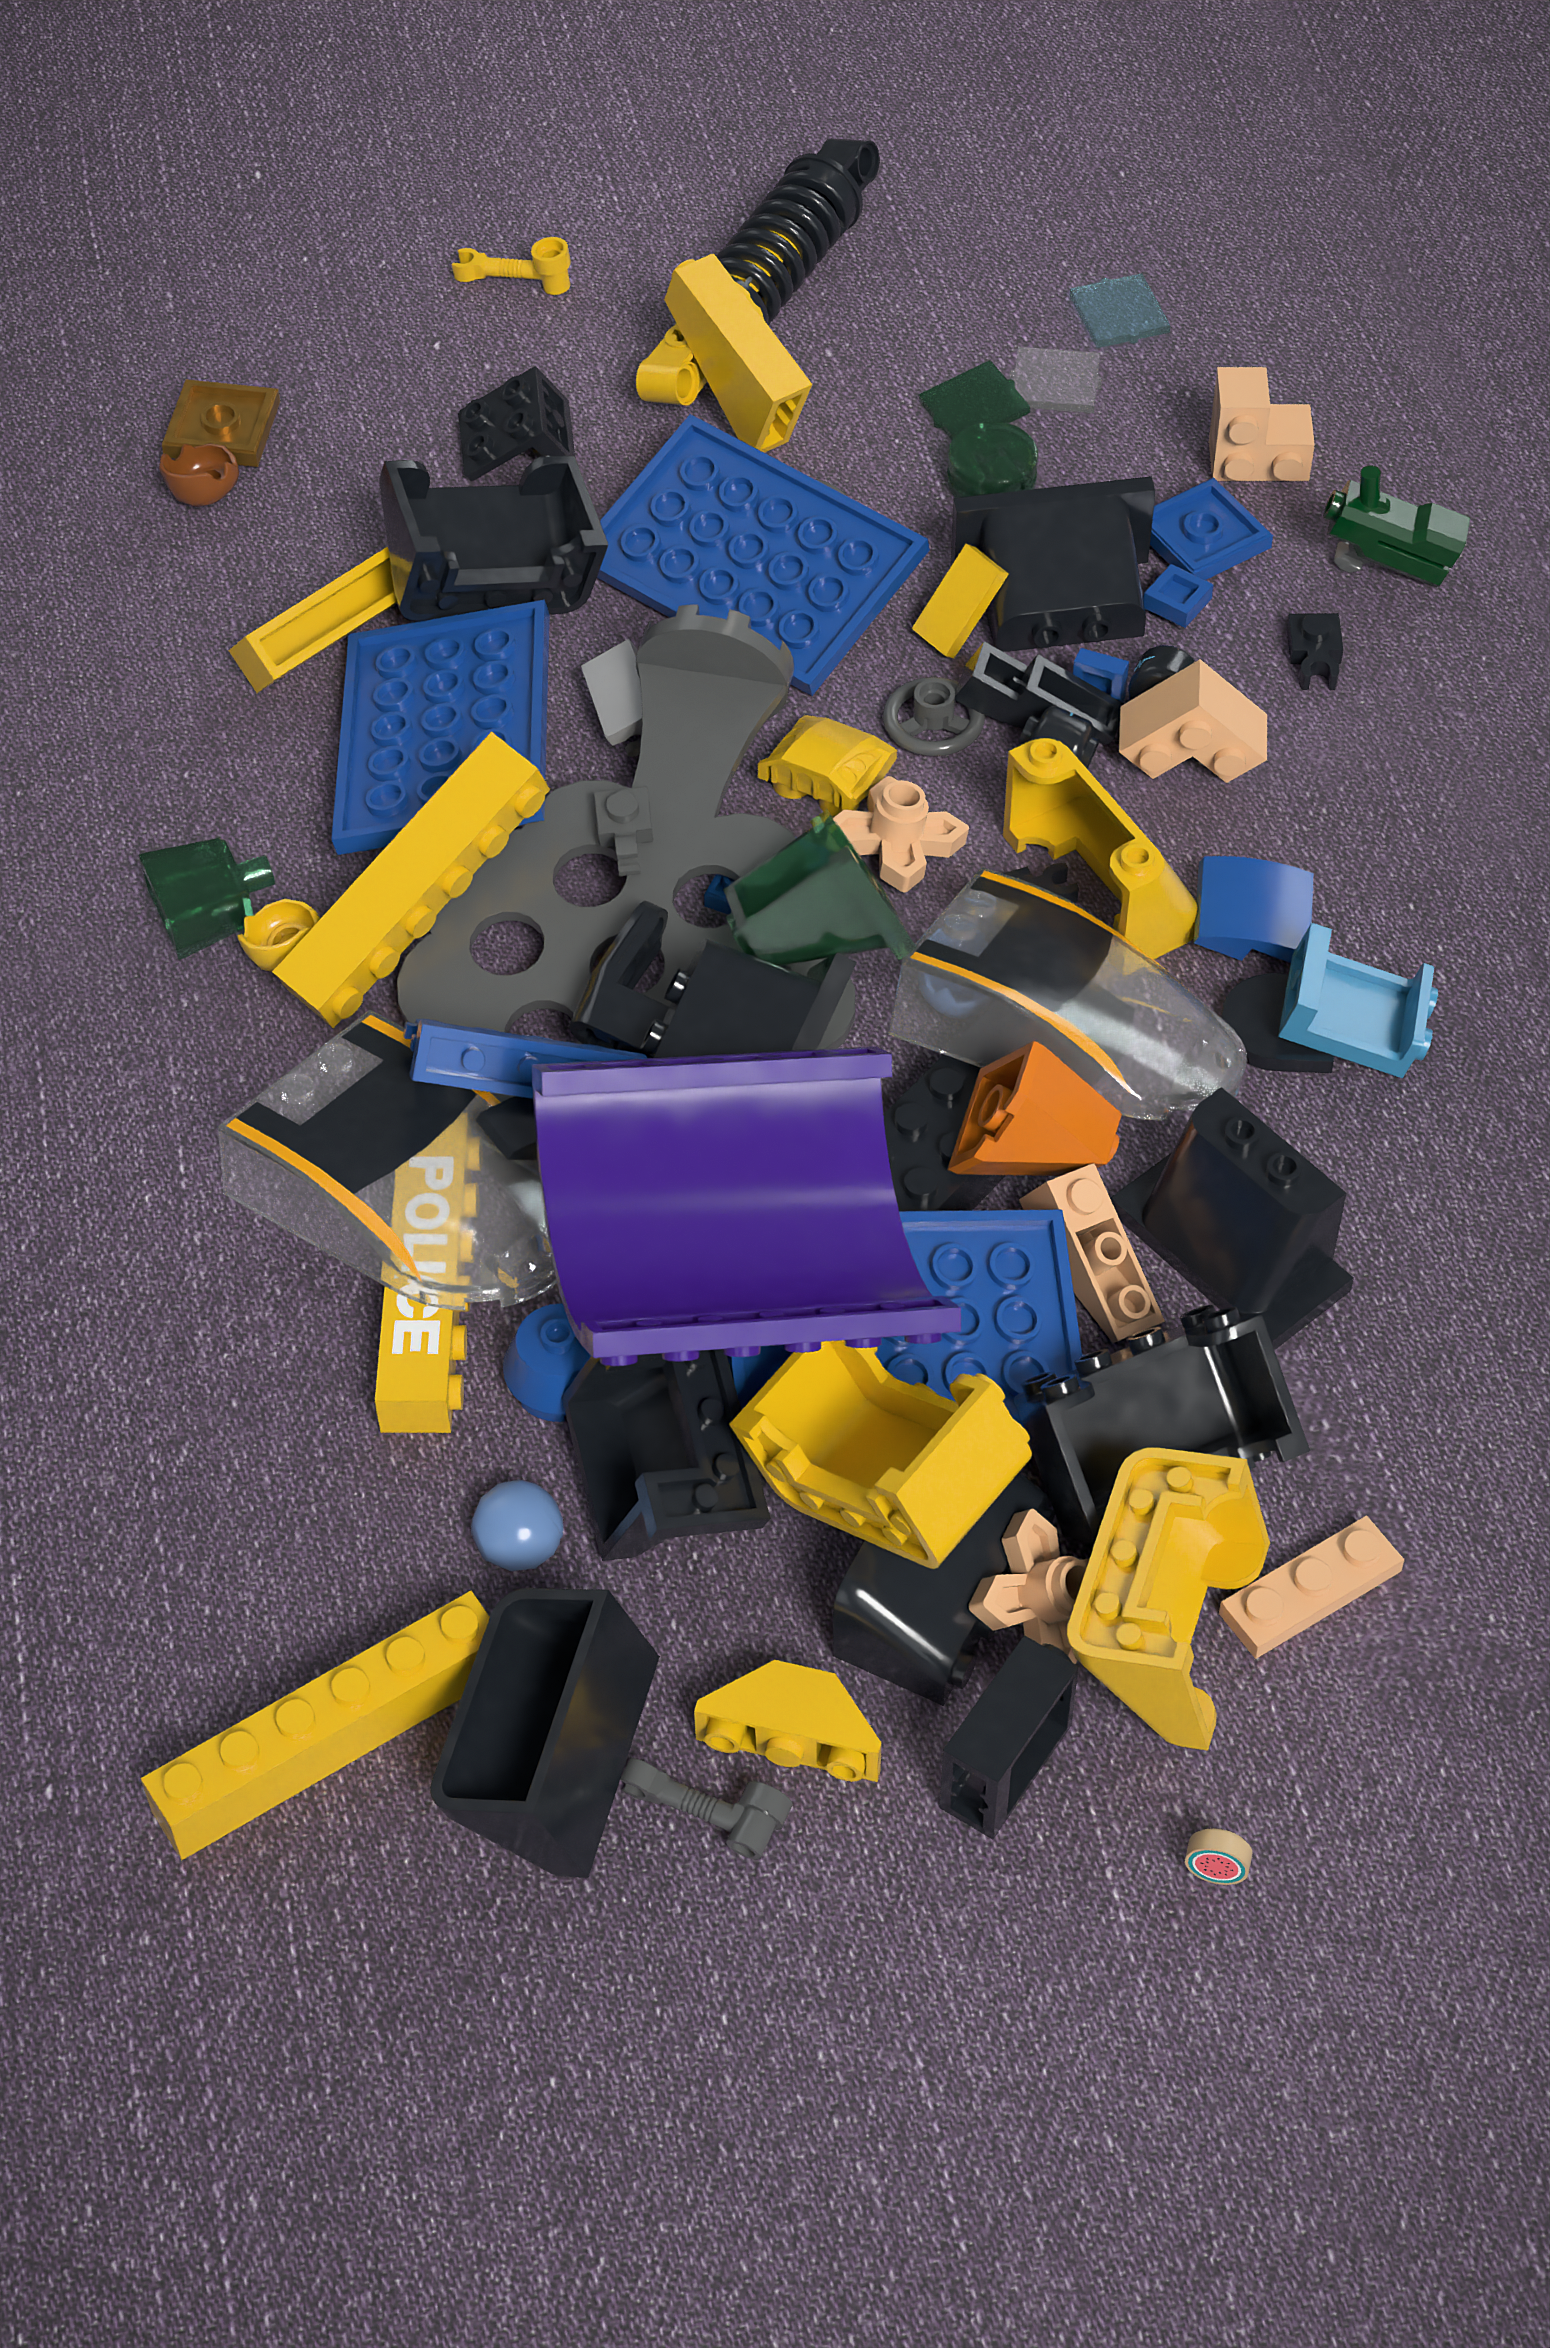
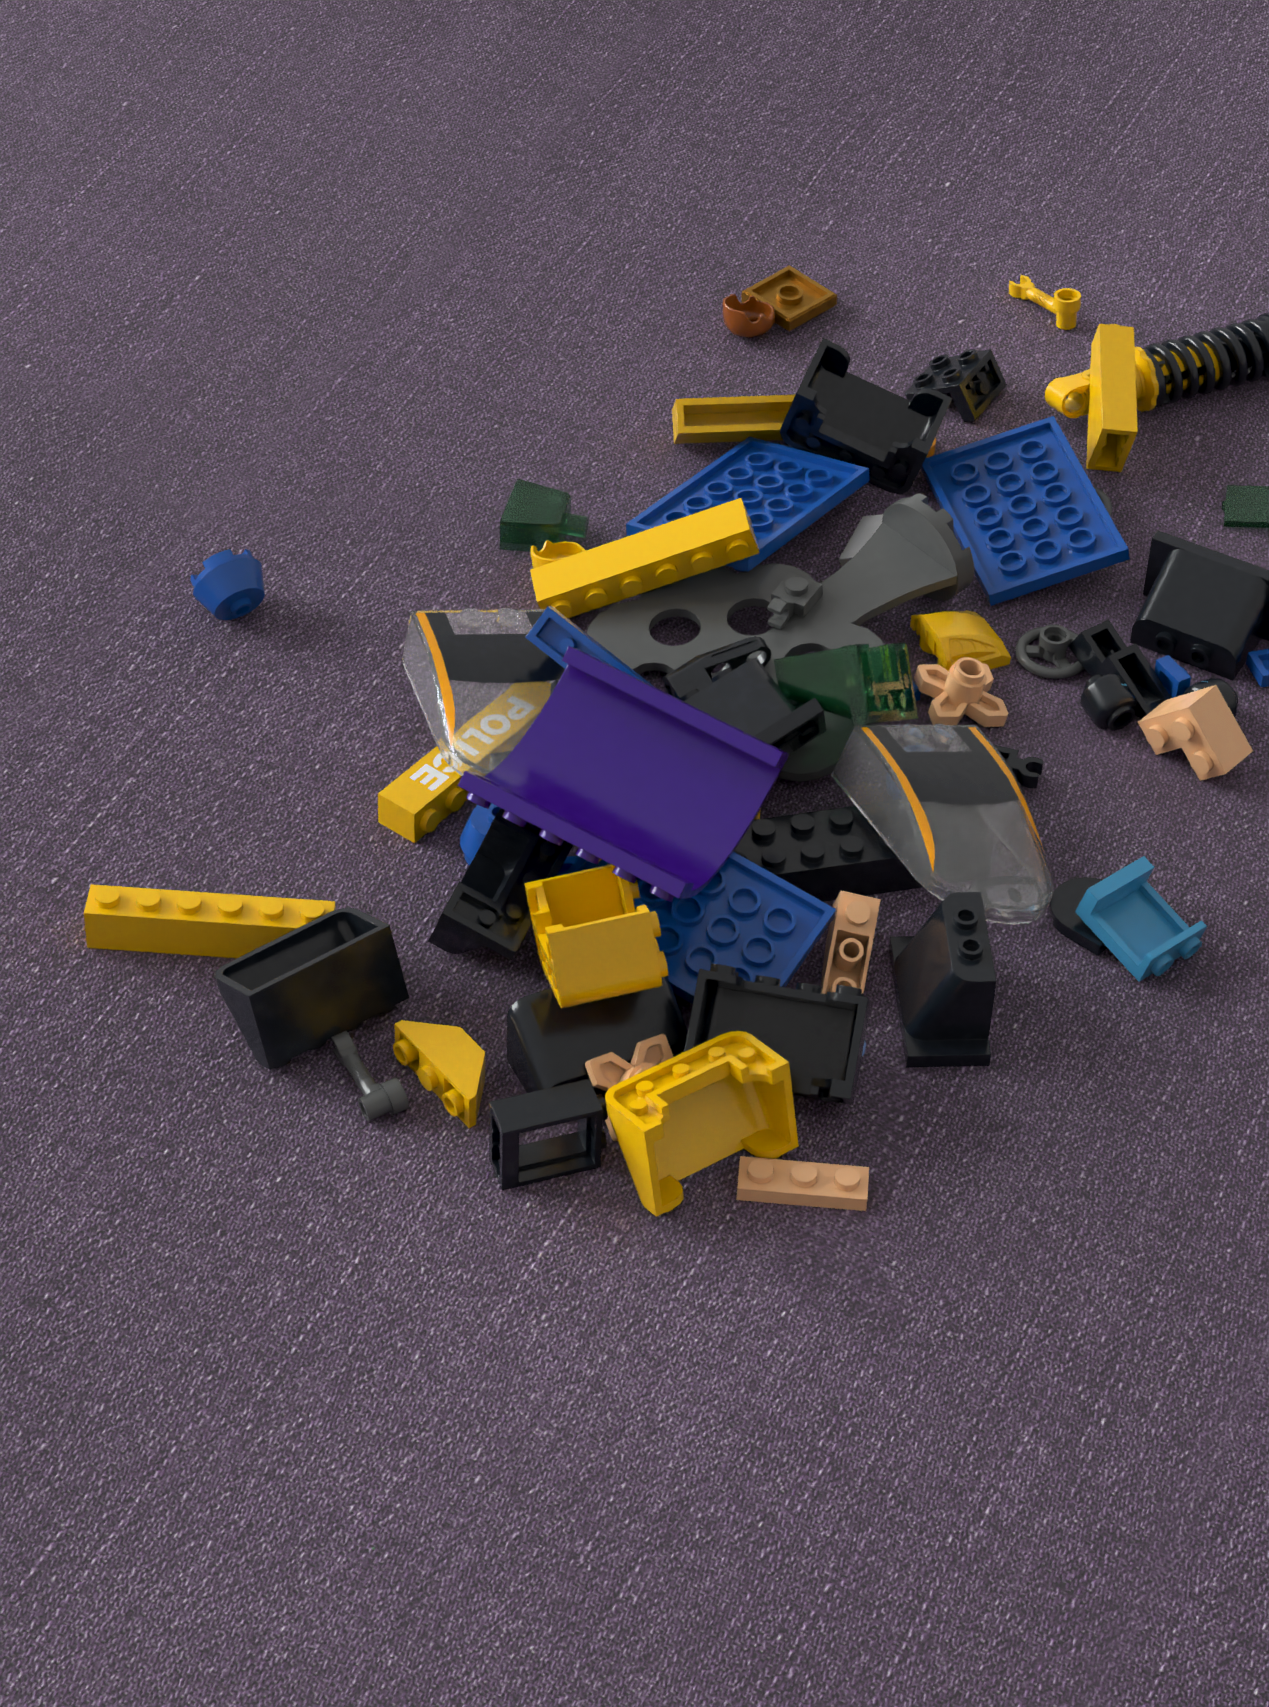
camera: 35 degrees right, 10 degrees down
medium blue hair [471,1479,563,1571] -> none
yellow tile [911,544,1009,658] -> none
clear green head [947,421,1038,498] -> none
orange slope [948,1041,1122,1176] -> none
yellow windscreen [1003,738,1197,975] -> none
tile [1185,1829,1252,1885] -> none
blue slope [1194,856,1314,963] -> none

